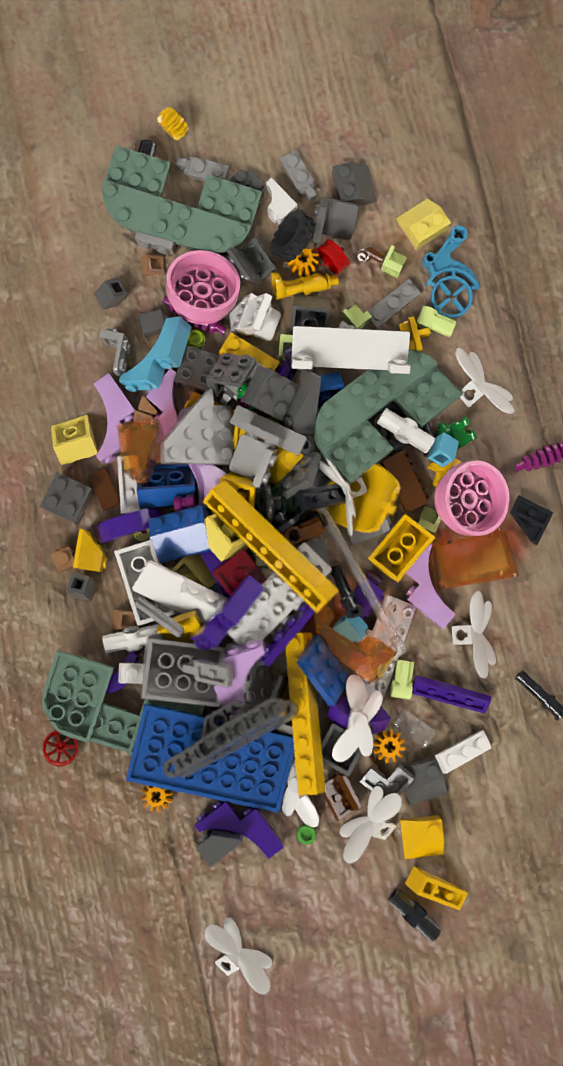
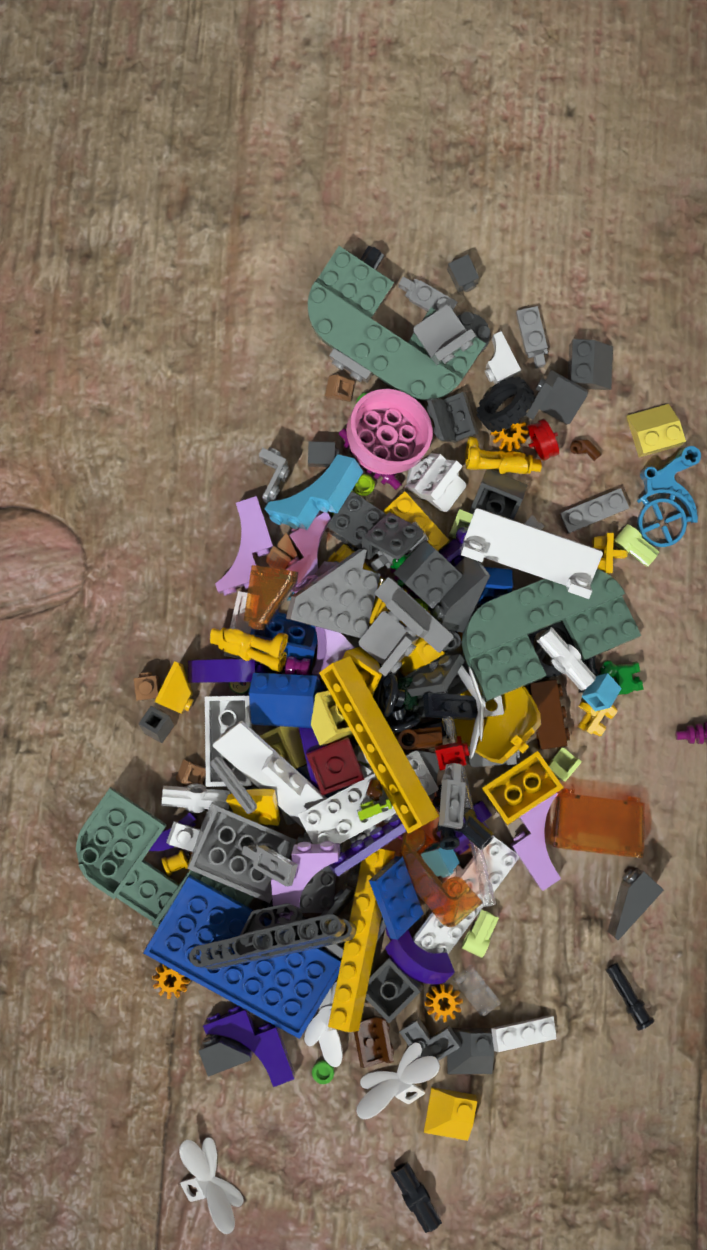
camera: 15 degrees right, 0 degrees up
dark grey brick [40,472,95,525] -> none
red wheel [43,730,78,767] -> none
light yellow slope [51,415,98,465] -> none
reddish brown tile [88,468,120,511] -> none
dark grey brick [94,278,128,310] -> none
yellow gear [157,107,189,140] -> none
dark purple arch [191,575,265,650] -> none
white piece [332,675,383,762] -> none
yellowish green panel [341,305,372,329] -> none
yellowish green panel [381,245,407,278] -> none
yellow slope [405,866,468,911] -> none
dark purple plate [412,675,491,714] -> none
bright pink wheel [434,461,509,536] -> none
white piece [452,591,496,678] -> none
white piece [456,348,515,414] -> none
black wing [509,495,554,546] -> none
none -> yellow bush [161,849,189,876]
none -> yellow piece [210,627,288,672]
none -> lime plate [357,798,392,821]
none -> reddish brown arm [366,779,383,802]
none -> light grey bracket [413,305,476,366]
none -> black piece [432,792,495,850]
none -> red bracket [435,736,470,770]
none -> light grey hinge [439,763,466,829]
none -> dark grey brick [447,255,479,293]
none -> dark grey slope [607,867,664,940]

